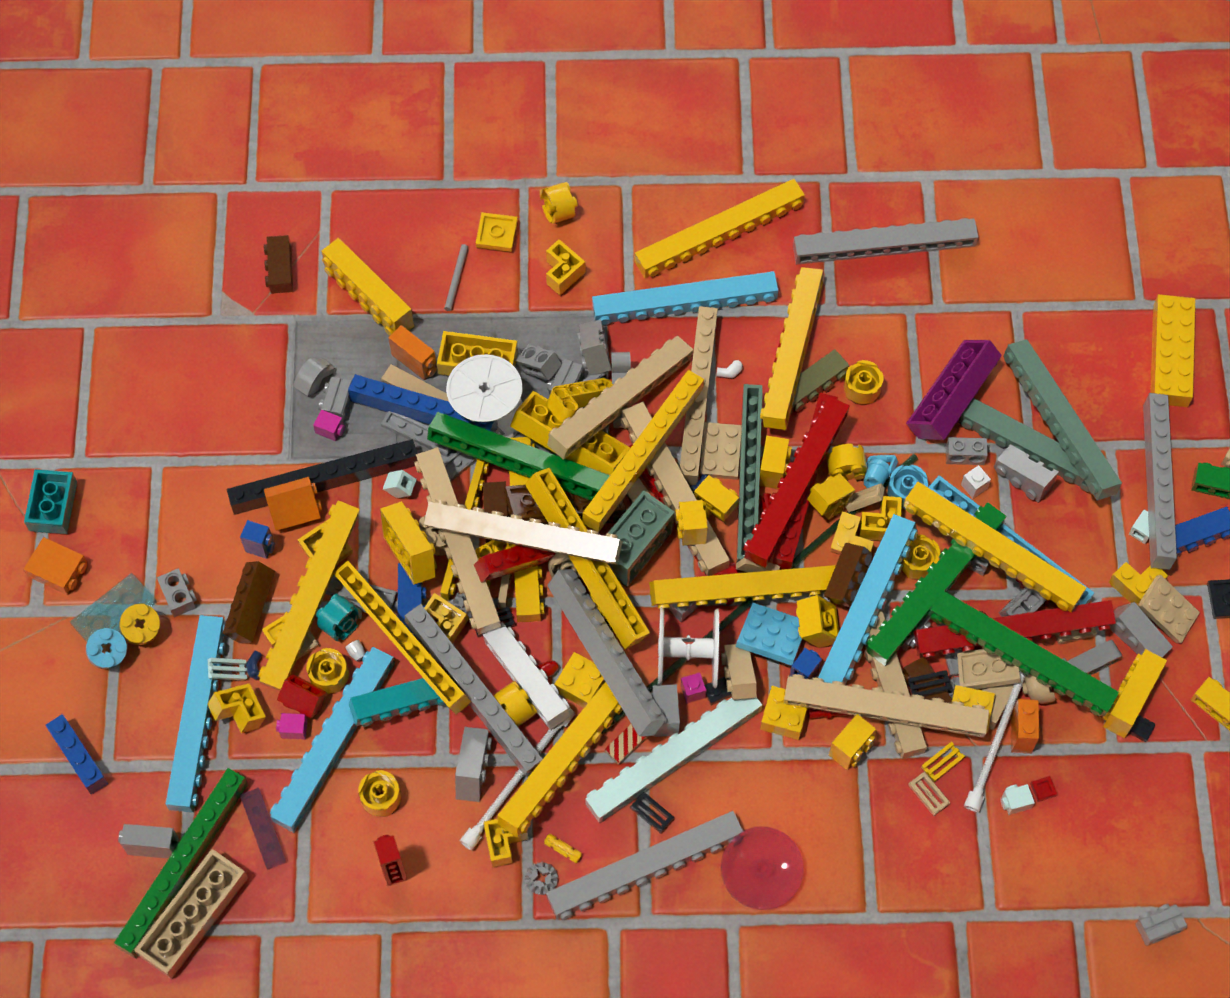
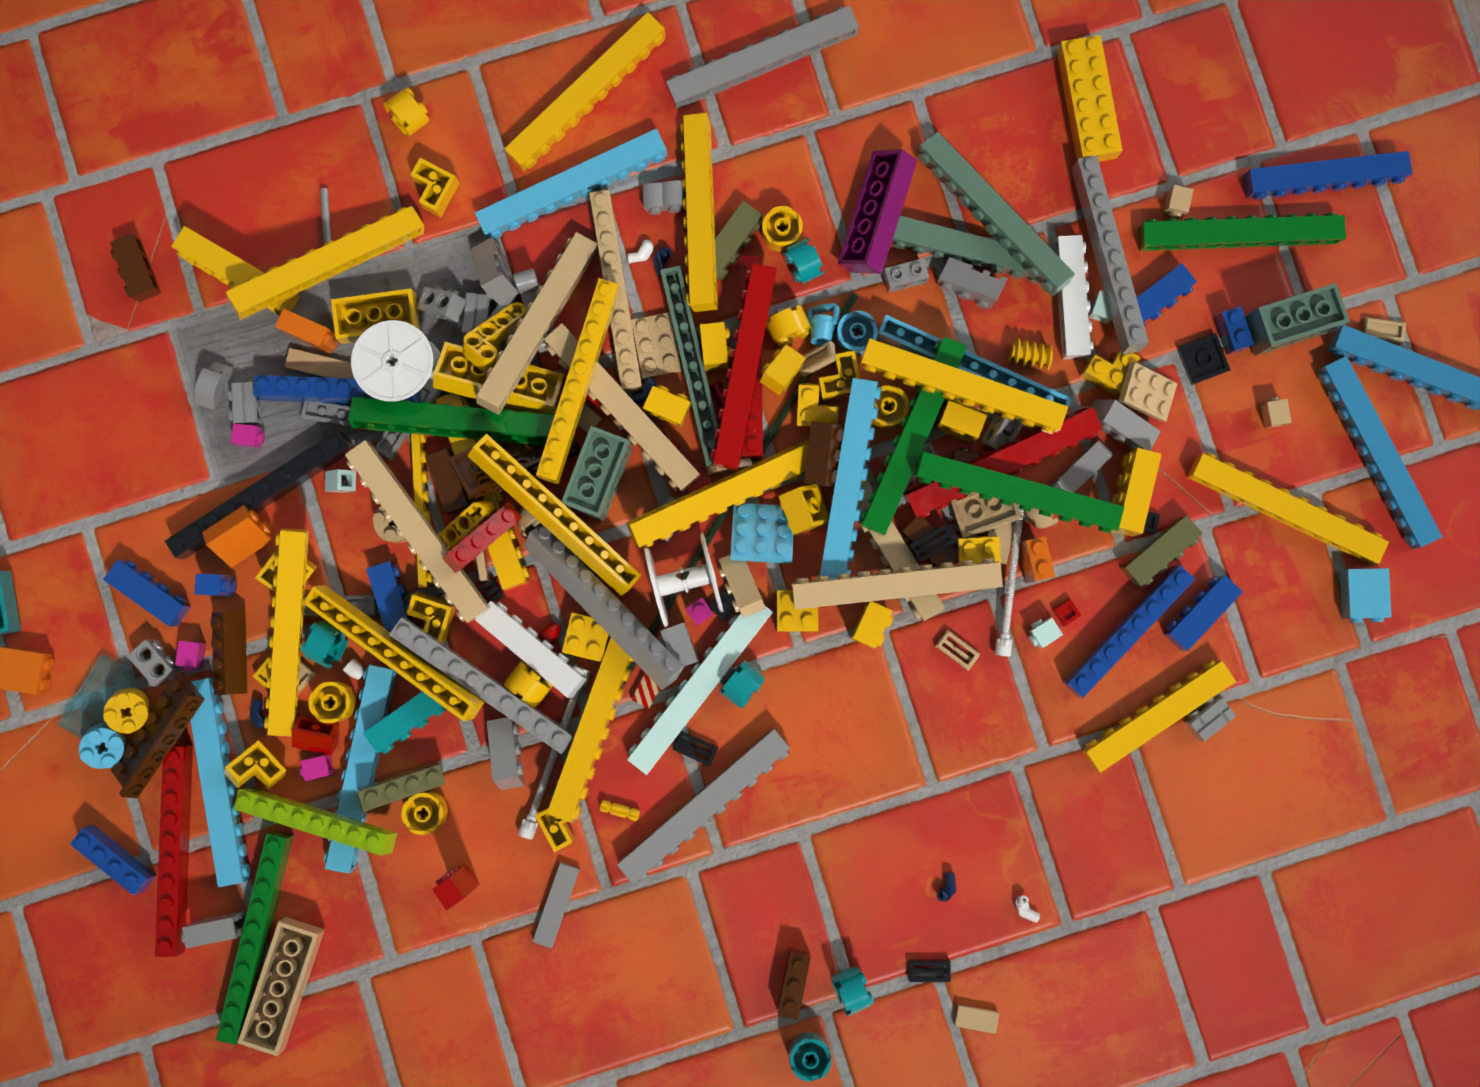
camera: 15 degrees left, 20 degrees up
light aqua tile [208,658,247,681] -> none
tile [240,788,286,870] -> none
yellow brick [380,501,437,584] -> none
brick [424,500,622,565] -> none
yellow plate [476,212,518,252] -> none
light grey gear [525,861,558,895] -> none
yellow brick [675,500,708,546] -> none
clear pink dish [721,826,803,910] -> none
blue brick [790,648,821,680] -> none
yellow tile [921,741,965,783] -> none
white brick [961,465,991,499] -> none
none -> blue brick [103,559,191,627]
none -> reddish brown bracket [111,671,205,799]
none -> red brick [155,745,193,957]
none -> dark pink brick [175,641,206,671]
none -> yellow brick [226,206,424,320]
none -> lime brick [234,788,397,855]
none -> olive brick [357,762,446,812]
none -> light grey tile [533,862,580,949]
none -> light grey brick [643,180,686,215]
none -> dark blue arm [653,247,671,277]
none -> teal brick [719,660,765,709]
none -> teal brick [782,237,824,285]
none -> yellow brick [935,400,987,443]
none -> yellow piece [1009,338,1053,371]
none -> white brick [1054,235,1093,360]
none -> blue brick [1063,565,1195,698]
none -> yellow brick [1082,660,1236,773]
none -> olive brick [1120,515,1203,587]
none -> blue brick [1164,575,1243,651]

